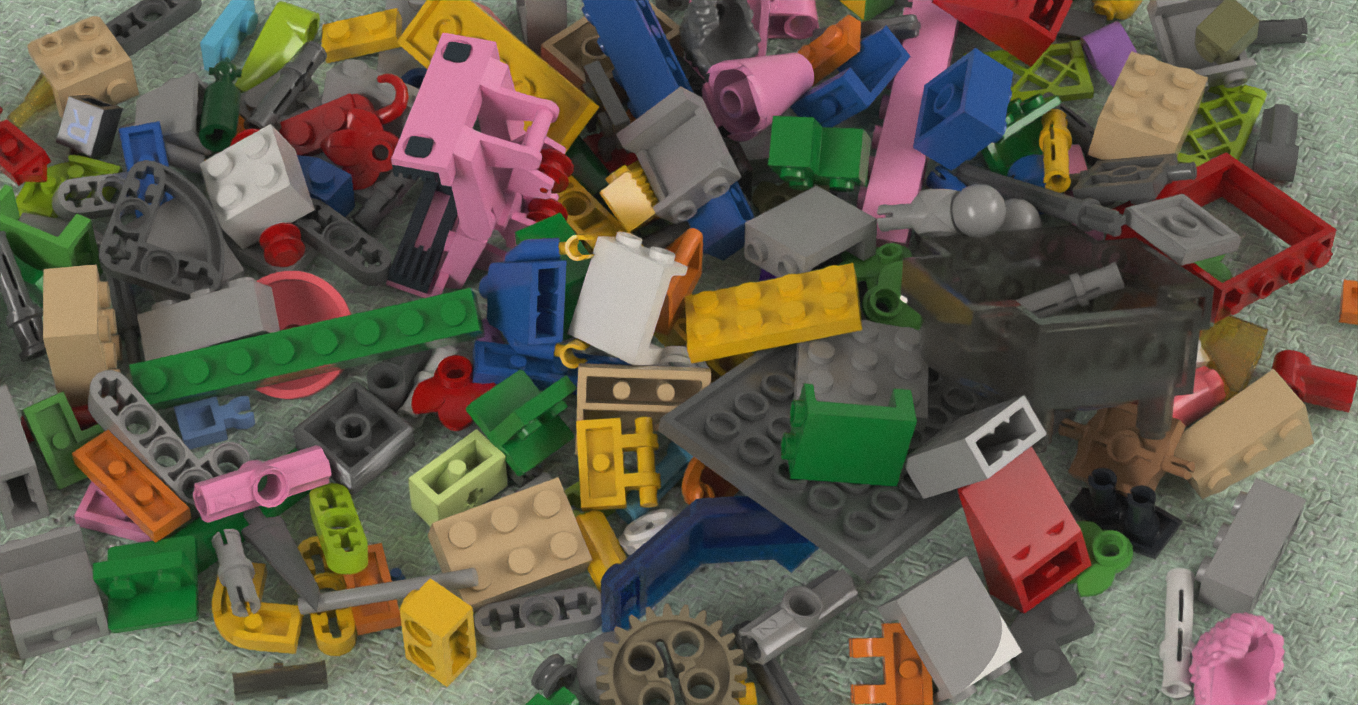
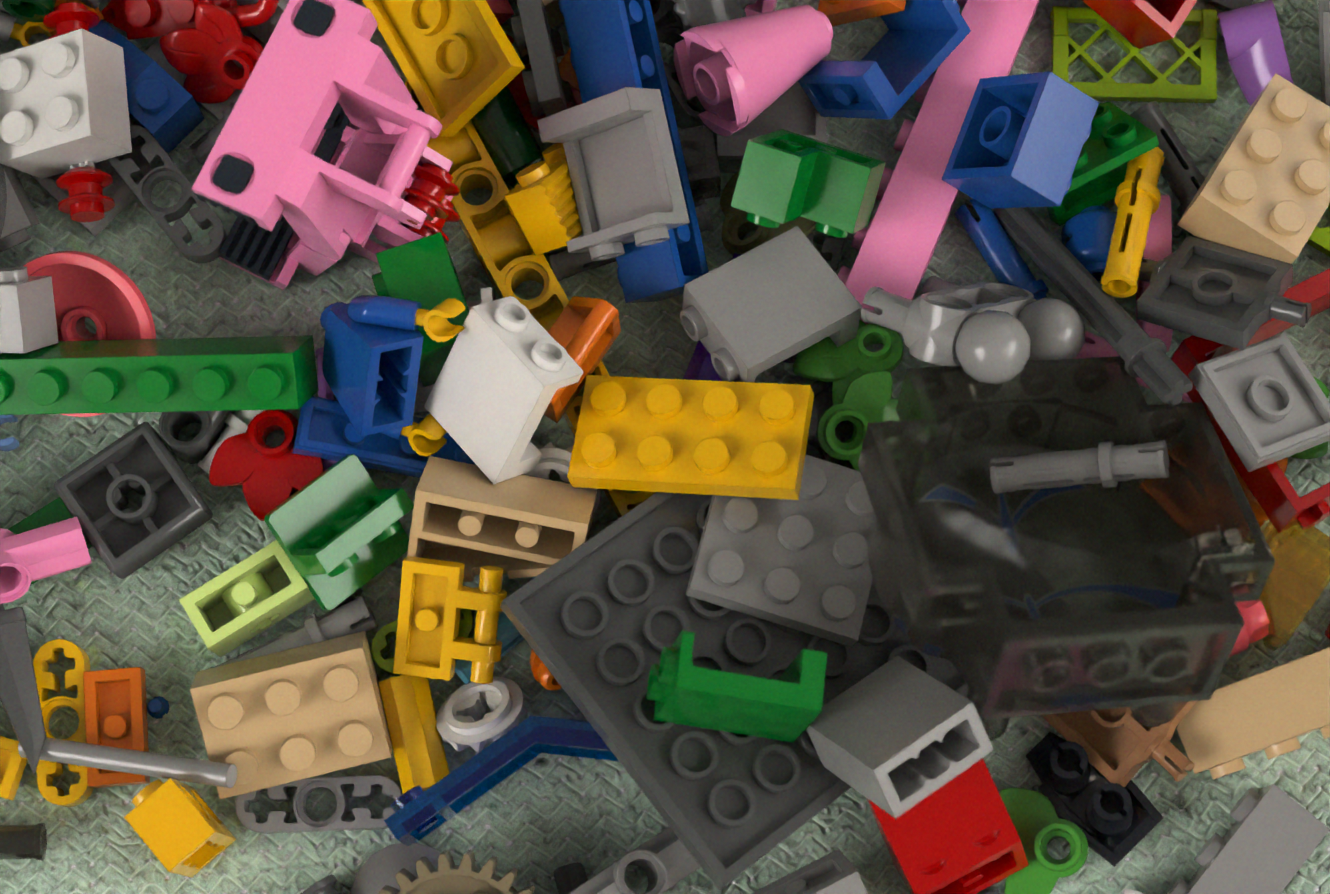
camera: 15 degrees right, 25 degrees up
lime beam [309,483,368,575] -> none

